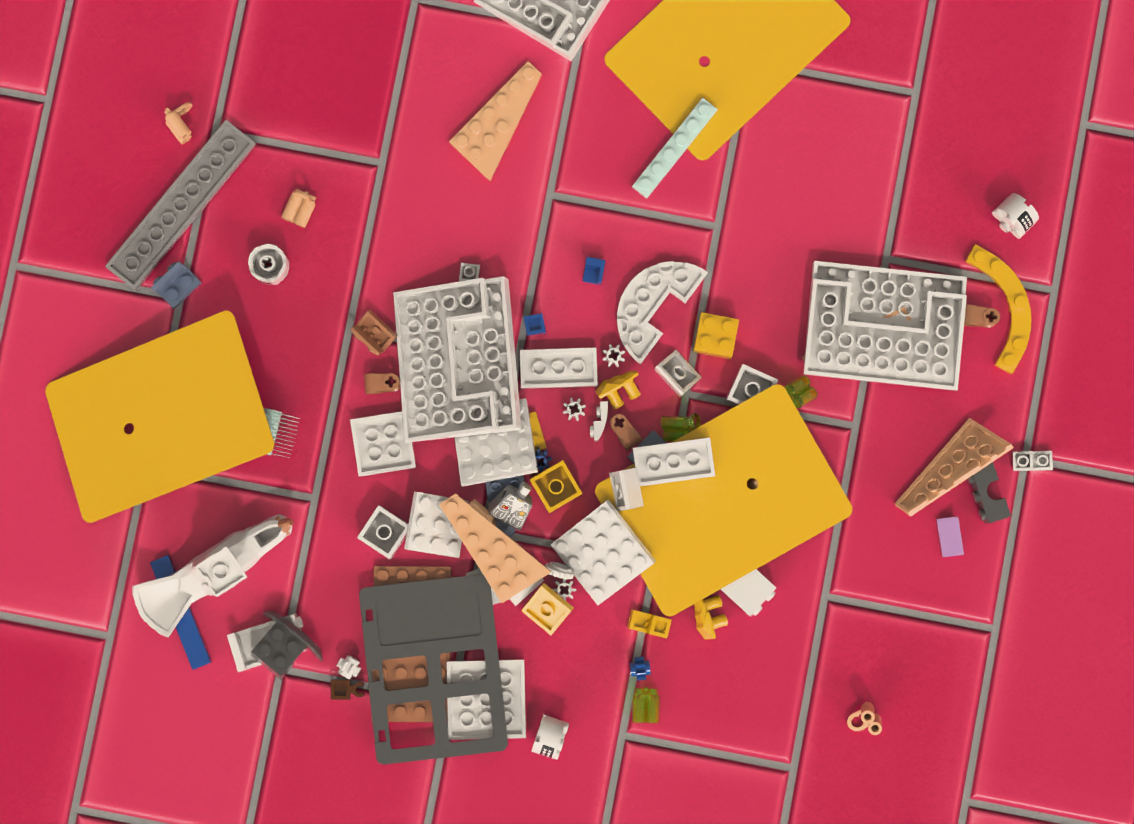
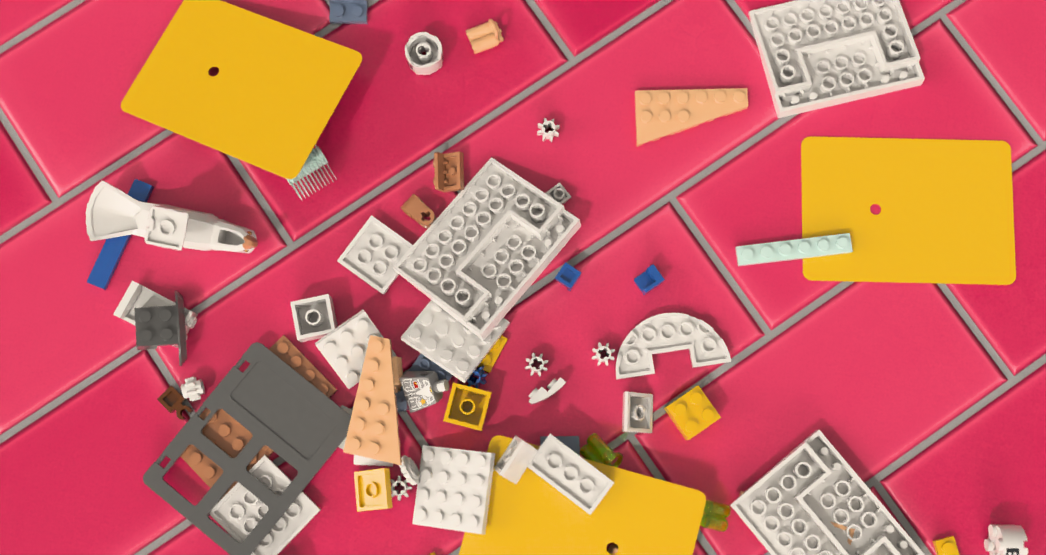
camera: 45 degrees right, 5 degrees down
white plate [520,348,598,389] -> none
yellow connector [595,370,641,409] -> none
nougat piece [610,414,643,451] -> none
white brick [725,364,778,406] -> none
none -> white gear [537,118,560,142]

